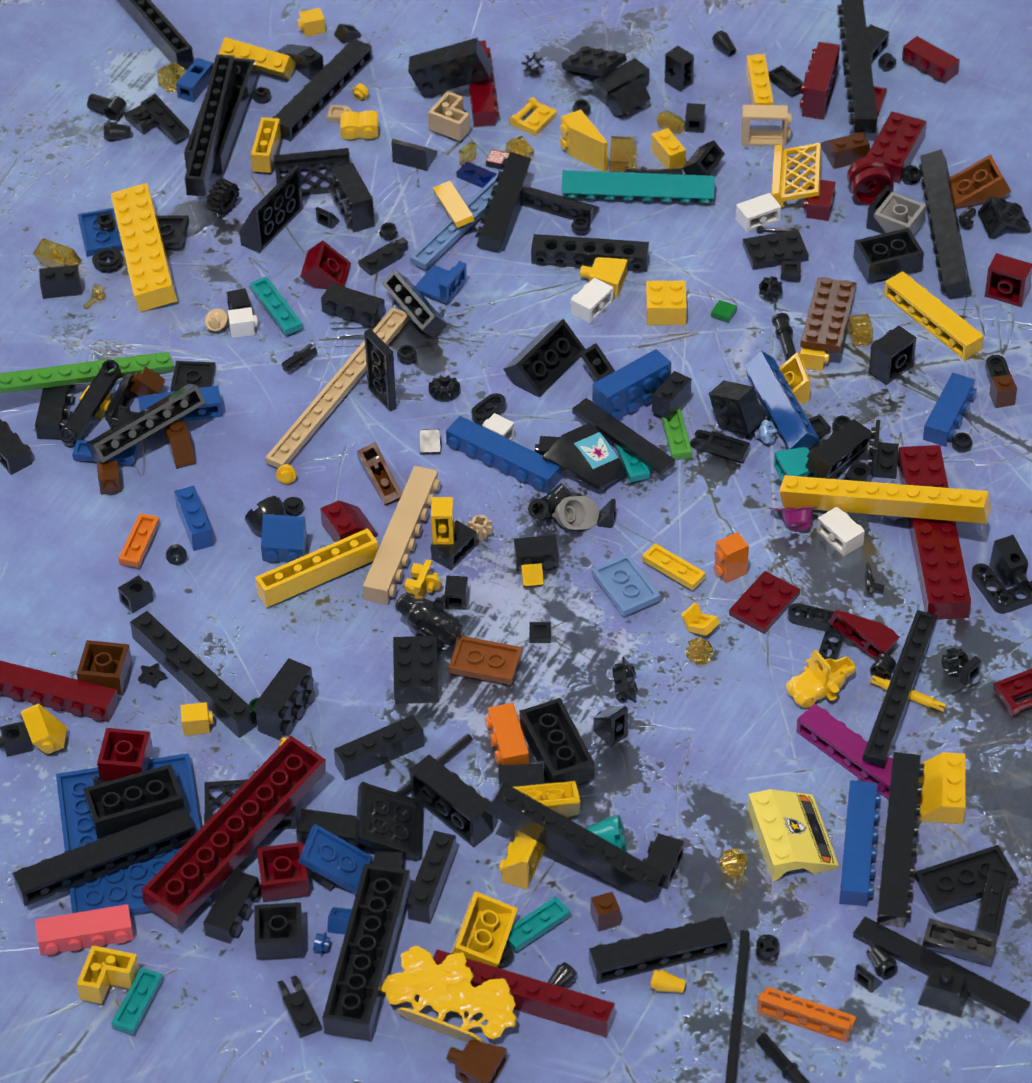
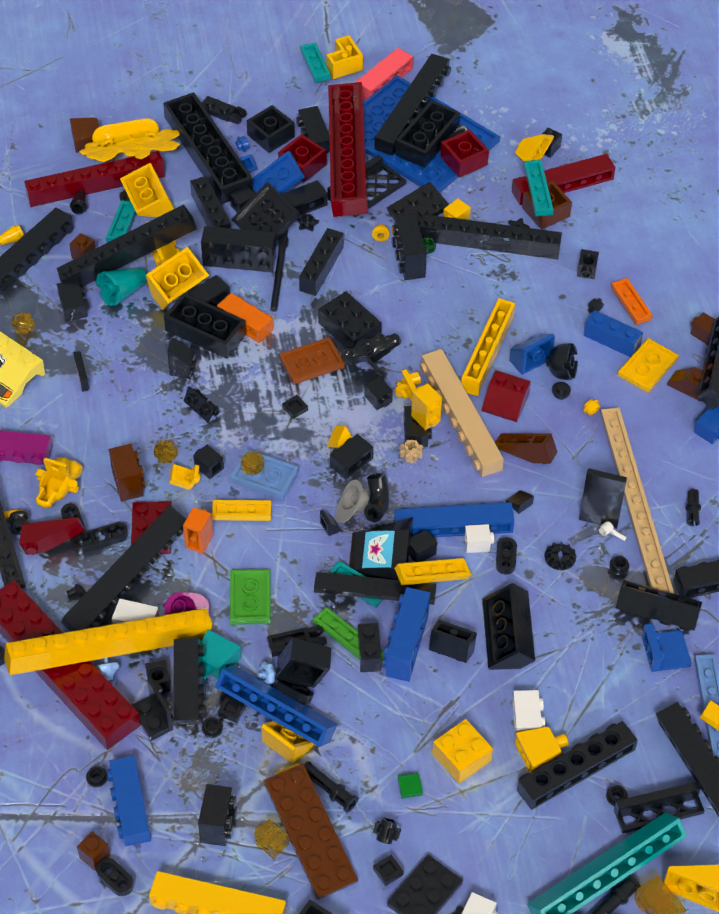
camera: 140 degrees right, 5 degrees up
none -> black brick [61,505,186,632]
none -> black tile [73,351,89,392]
none -> reddish brown brick [109,444,146,502]
none -> black brick [193,444,224,479]
none -> bright green tile [230,569,271,625]
none -> clear yellow gear [241,452,264,475]
none -> black plate [297,214,319,231]
none -> black plate [387,182,449,226]
none -> yellow plate [394,558,471,585]
none -> teal plate [524,160,553,216]
none -> yellow tile [617,338,679,393]

